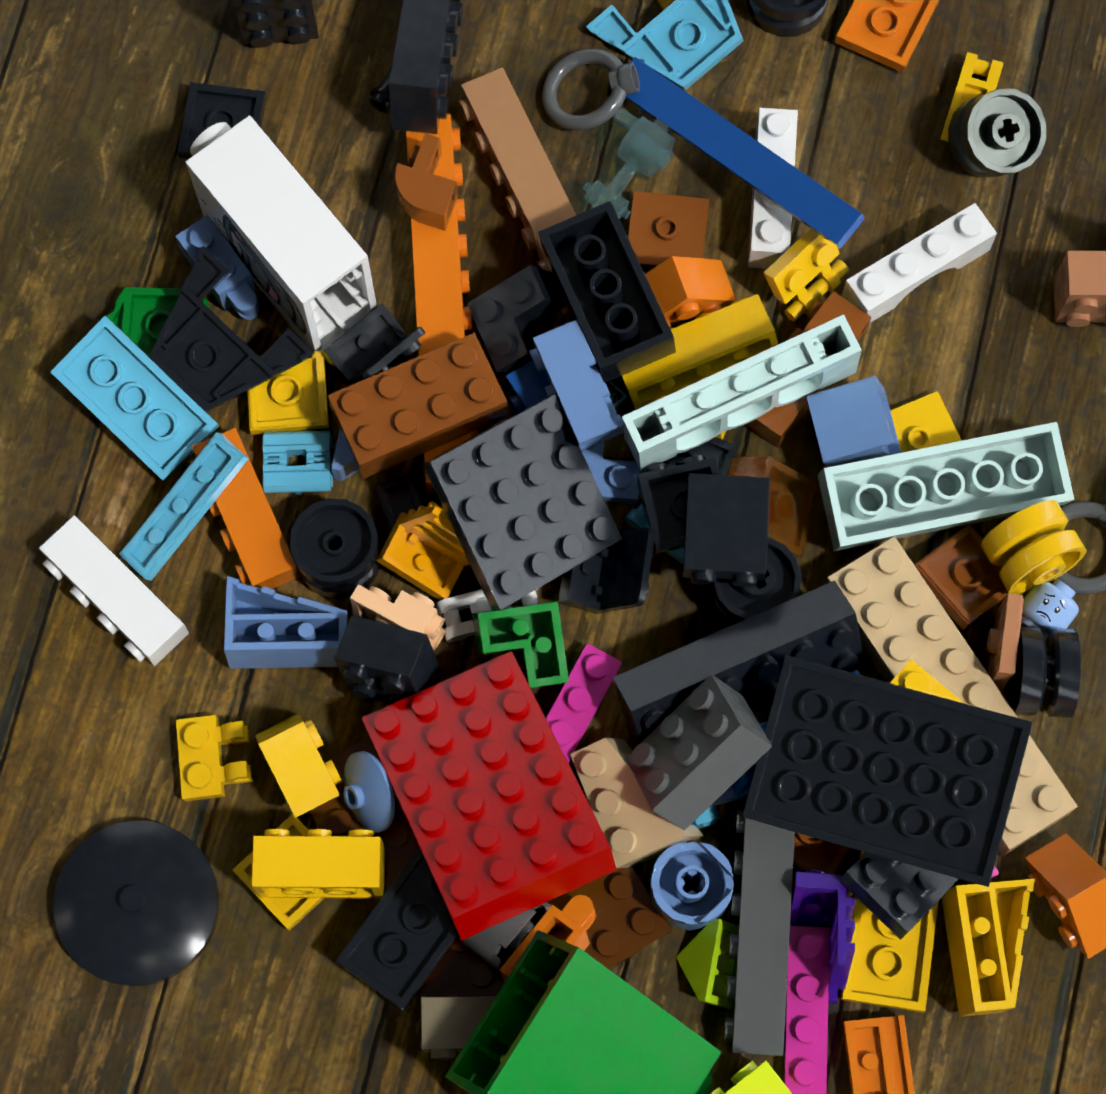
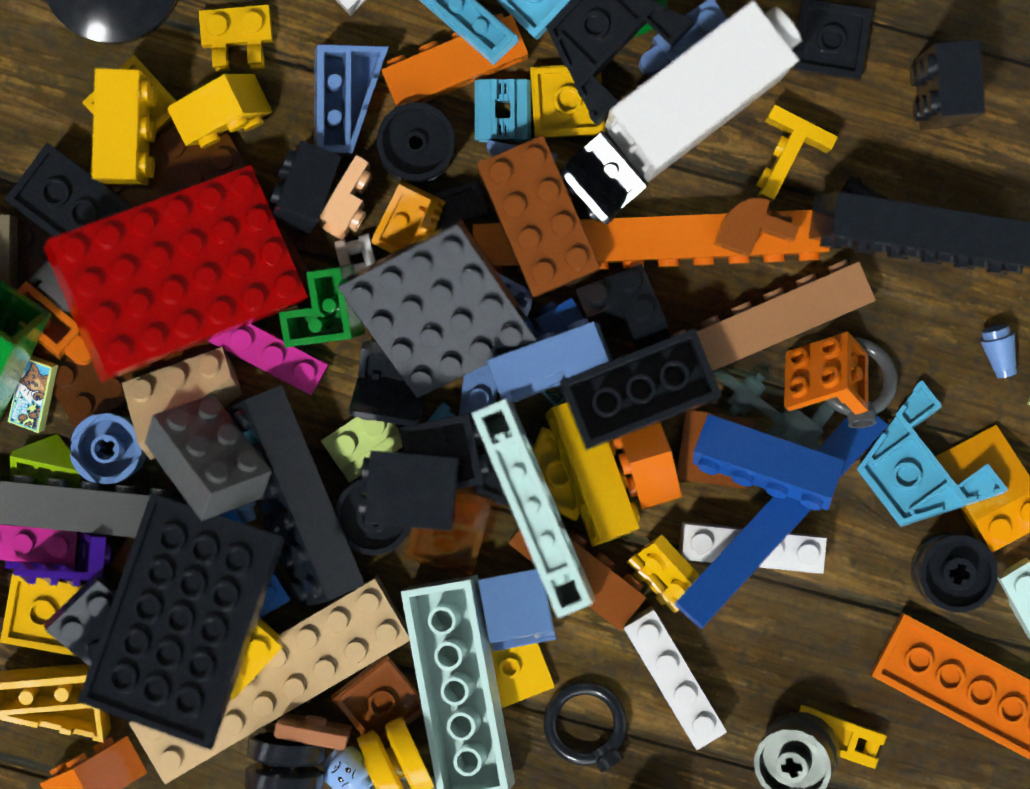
camera: 95 degrees right, 15 degrees up
medium blue dish [344,751,395,832] -> none
none -> tile [8,355,58,433]
none -> yellowish green plate [321,417,402,483]
none -> black piece [543,681,627,773]
none -> blue brick [693,414,845,511]
none -> yellow bracket [756,105,838,202]
none -> orange bracket [784,331,868,415]

